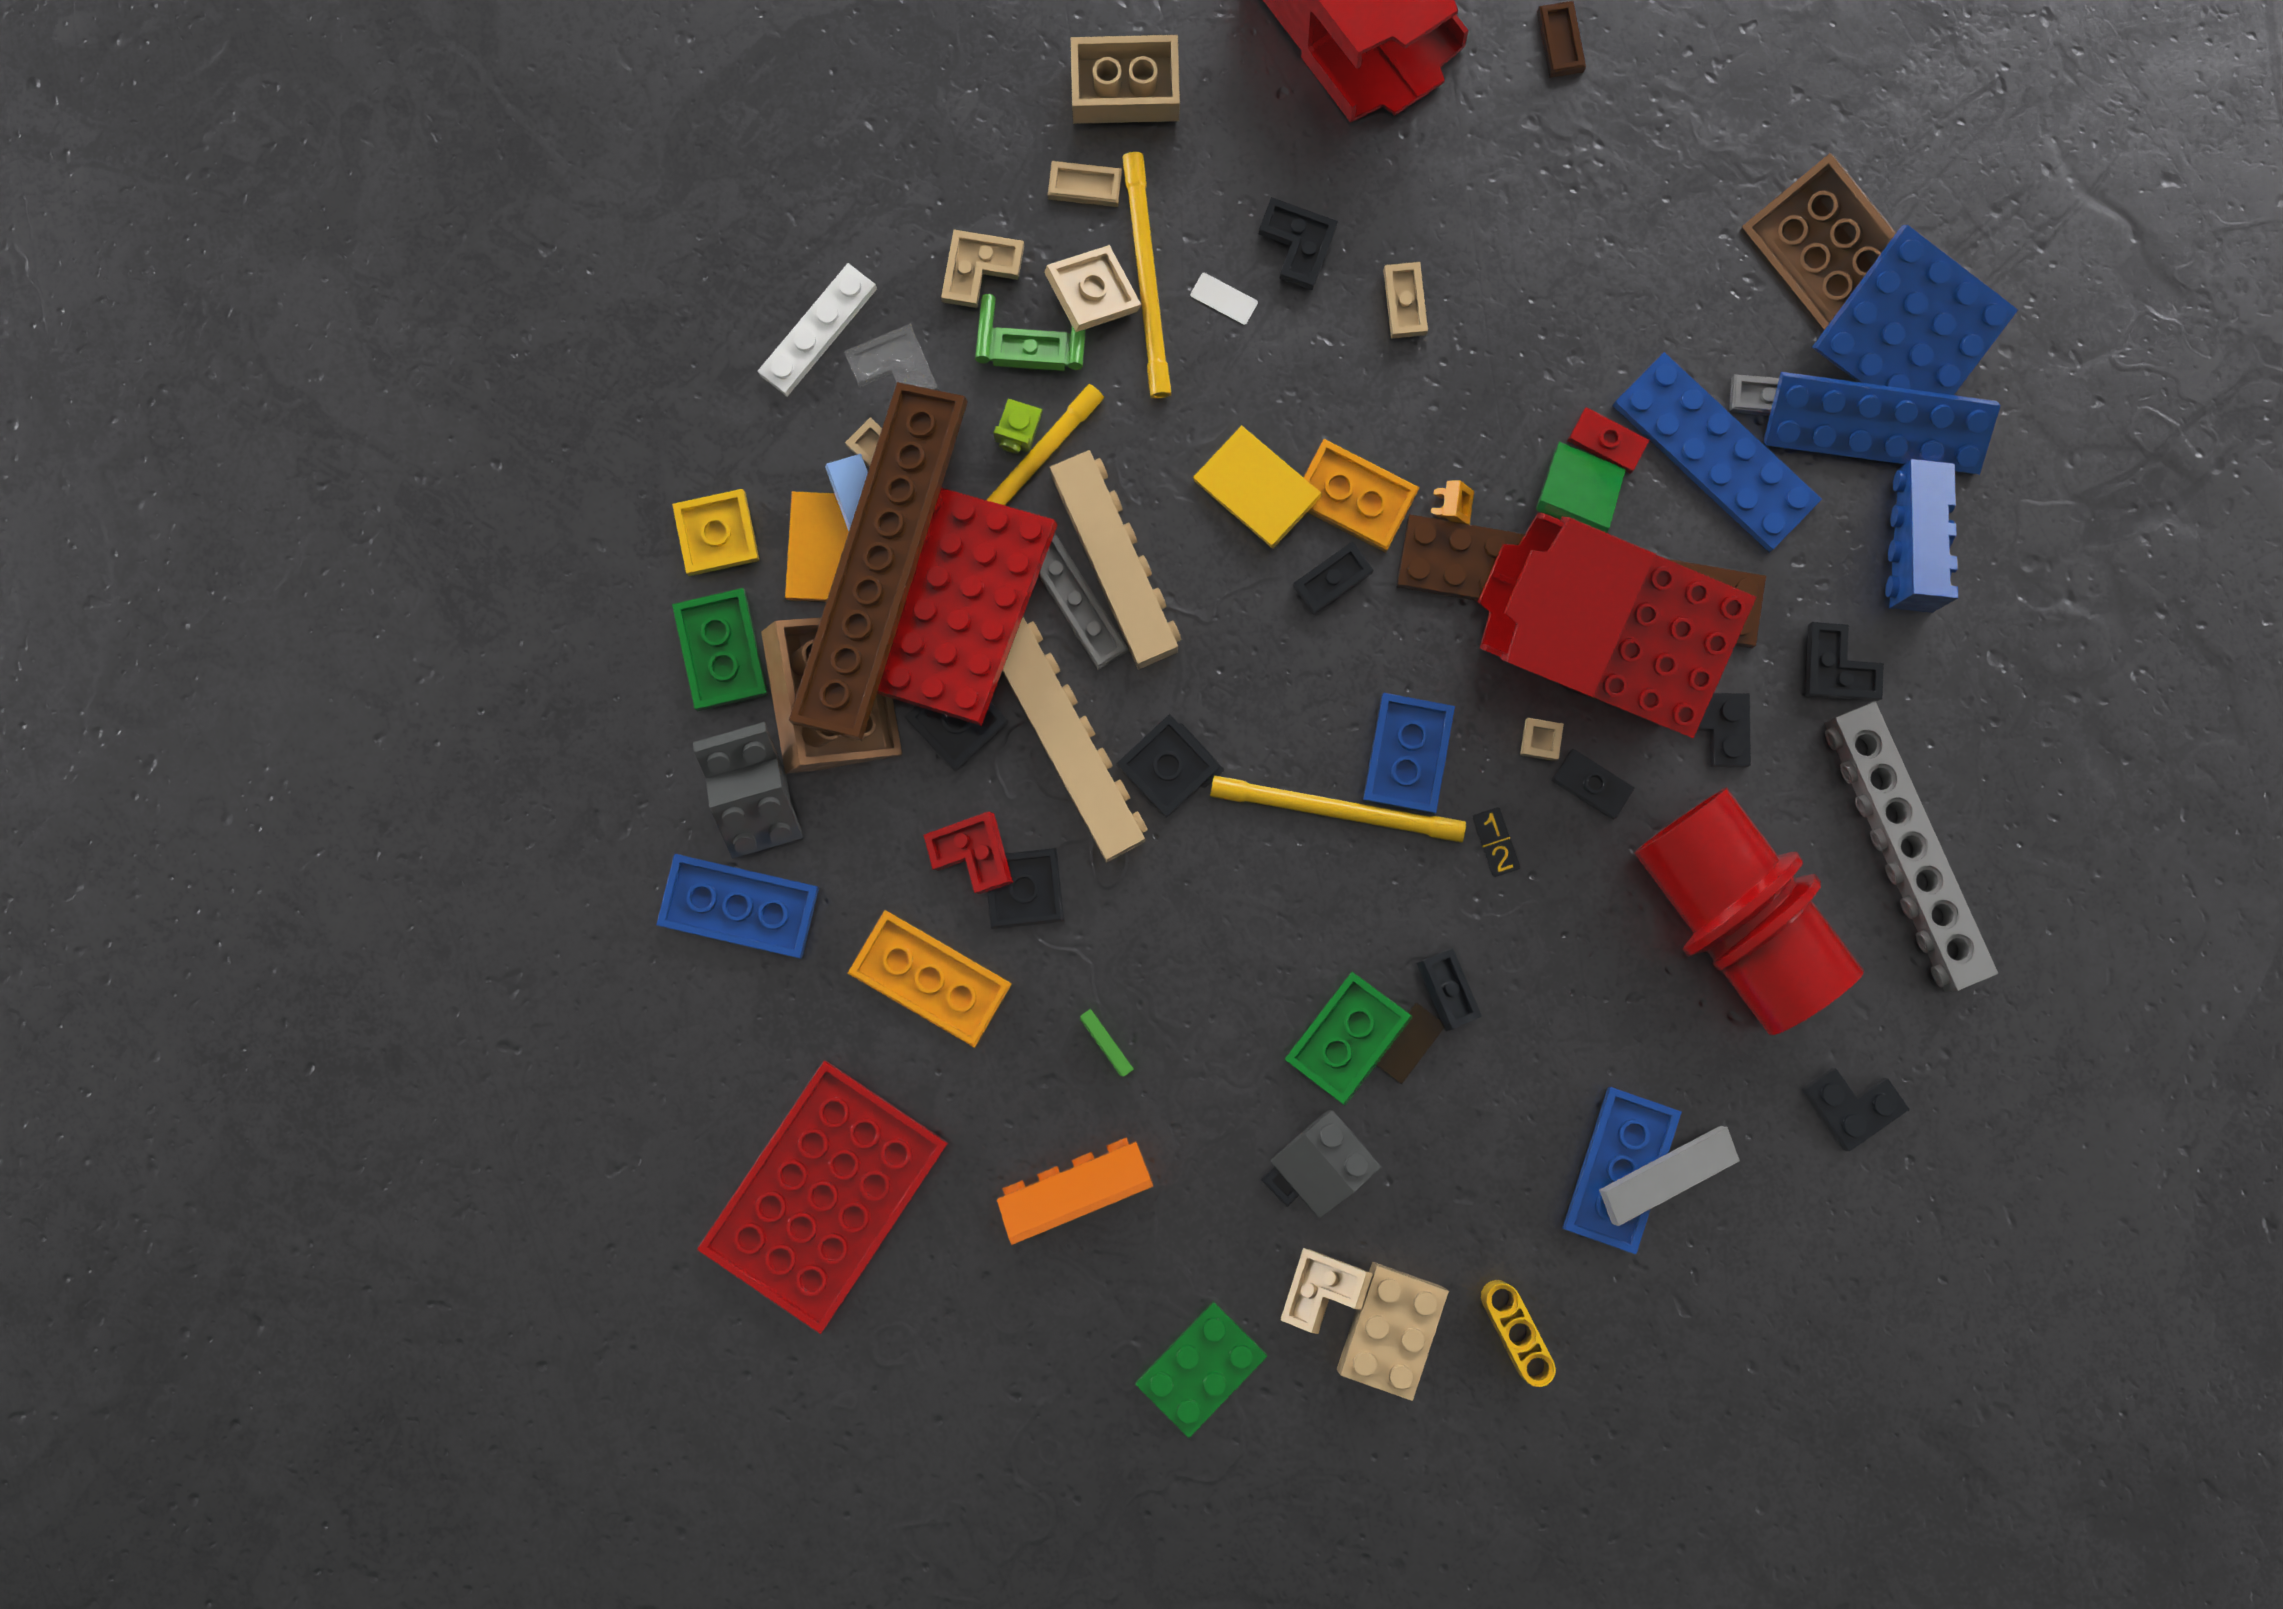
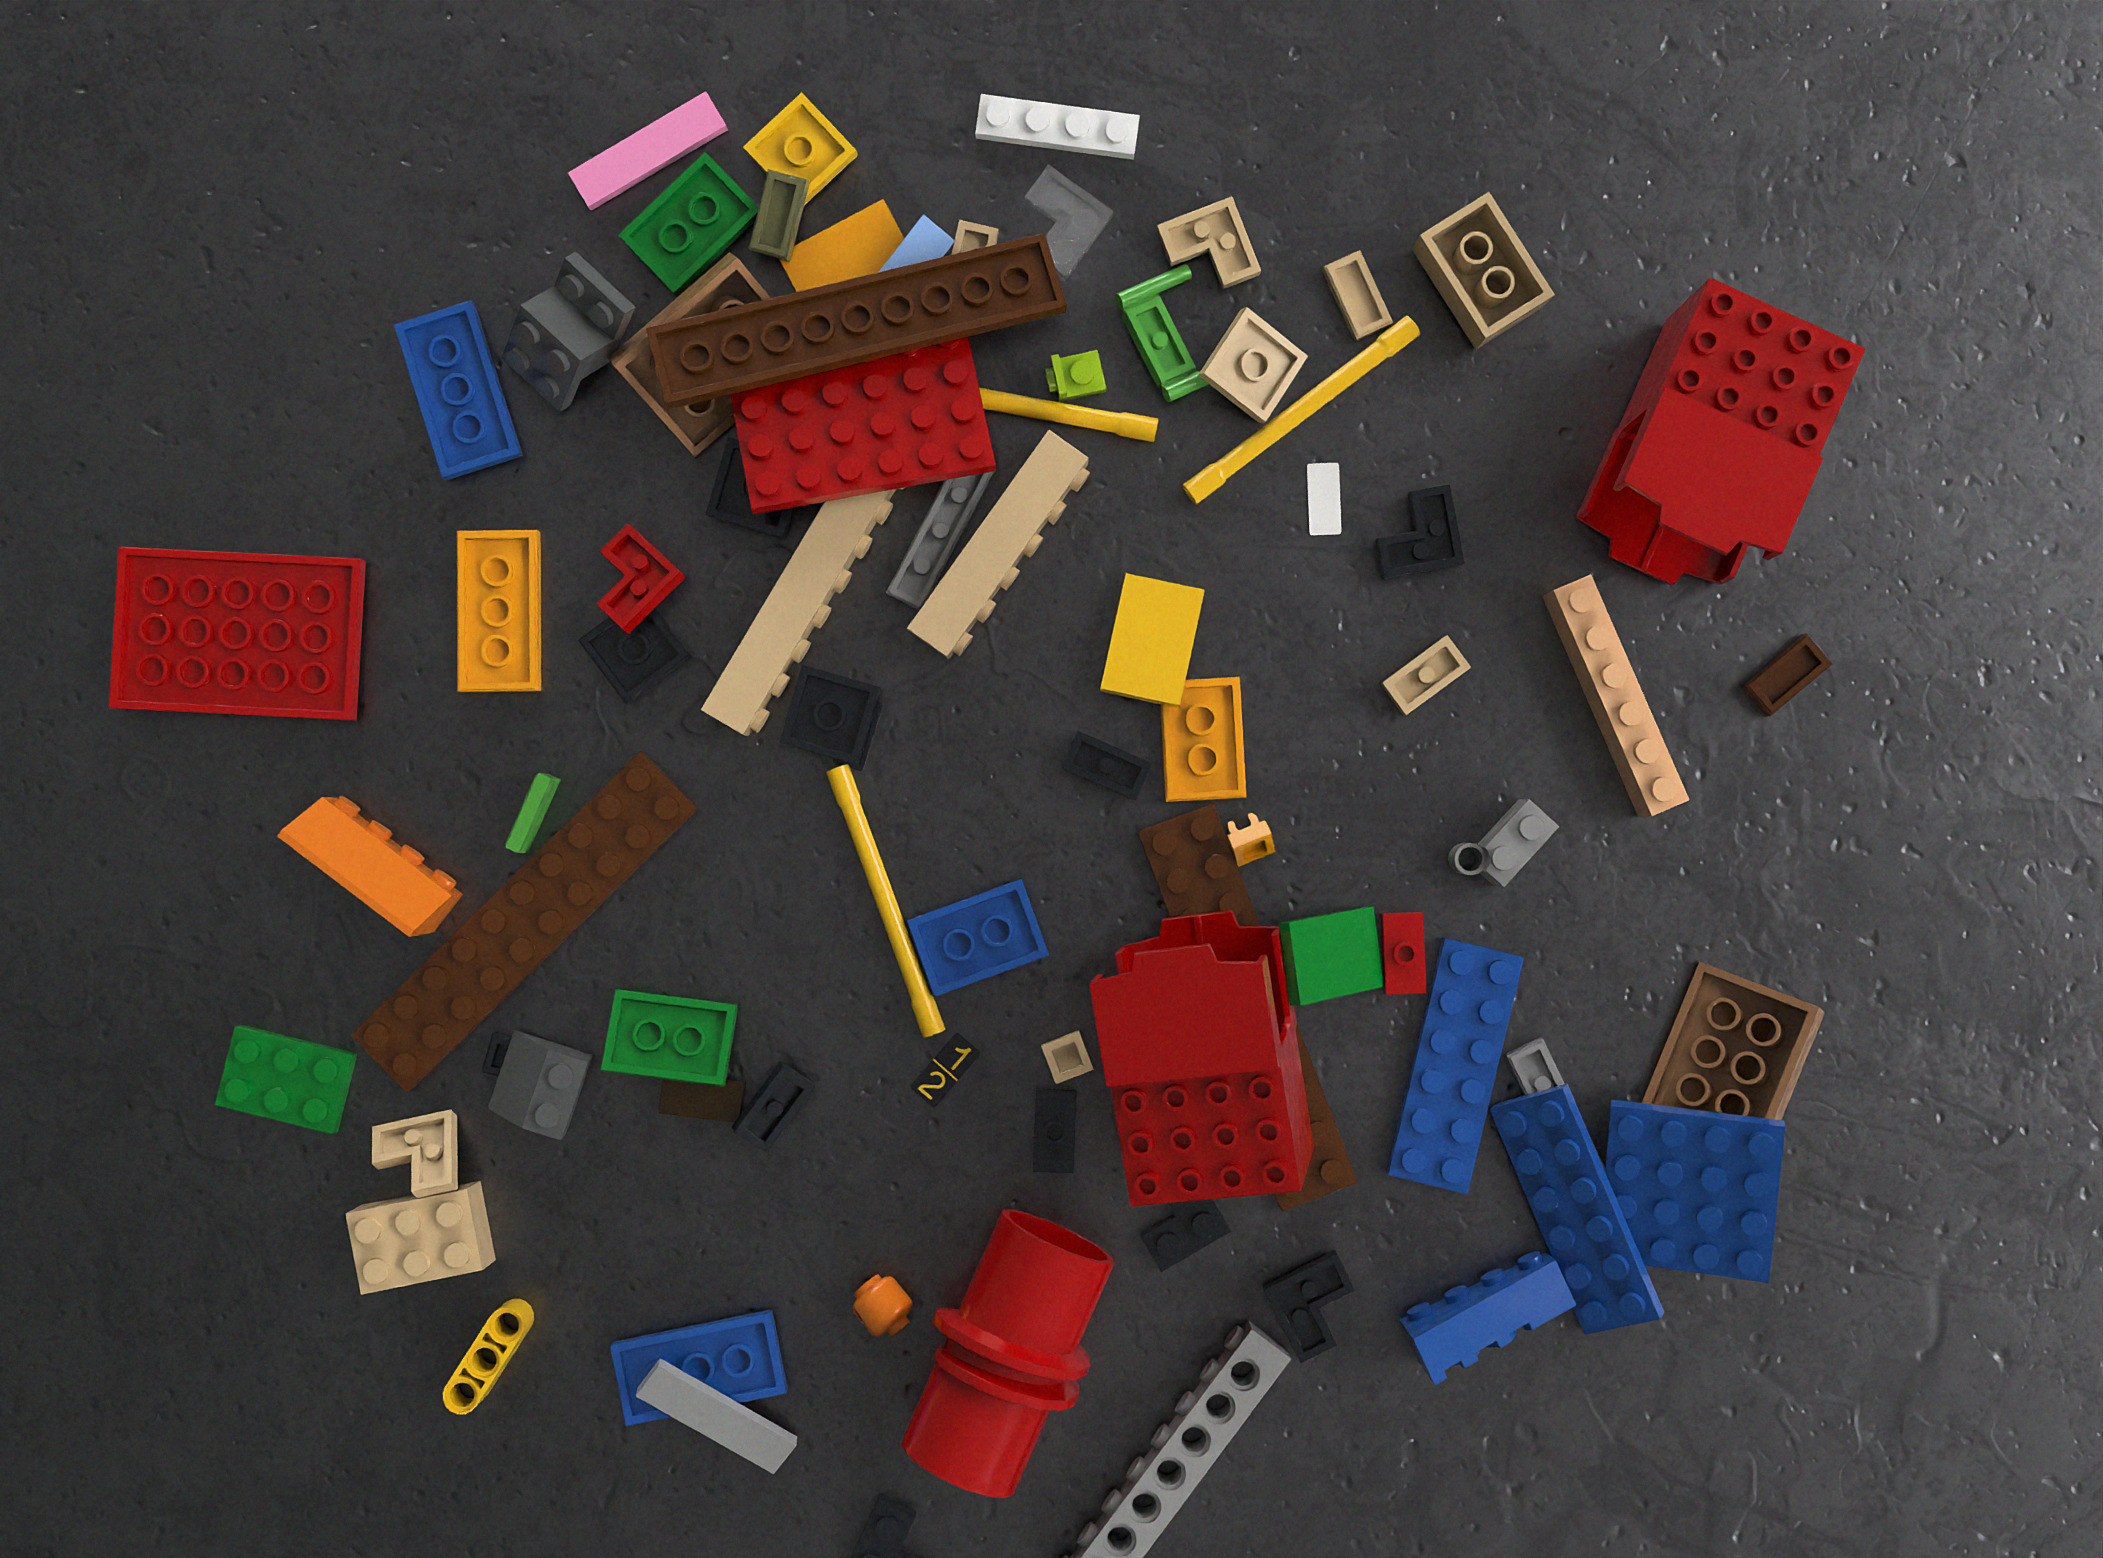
camera: 65 degrees right, 5 degrees up
none -> reddish brown plate [351,751,699,1093]
none -> bright pink tile [568,91,728,211]
none -> olive tile [748,169,810,262]
none -> orange head [852,1274,913,1338]
none -> light grey hinge [1448,799,1559,887]
none -> light nougat brick [1542,574,1689,817]

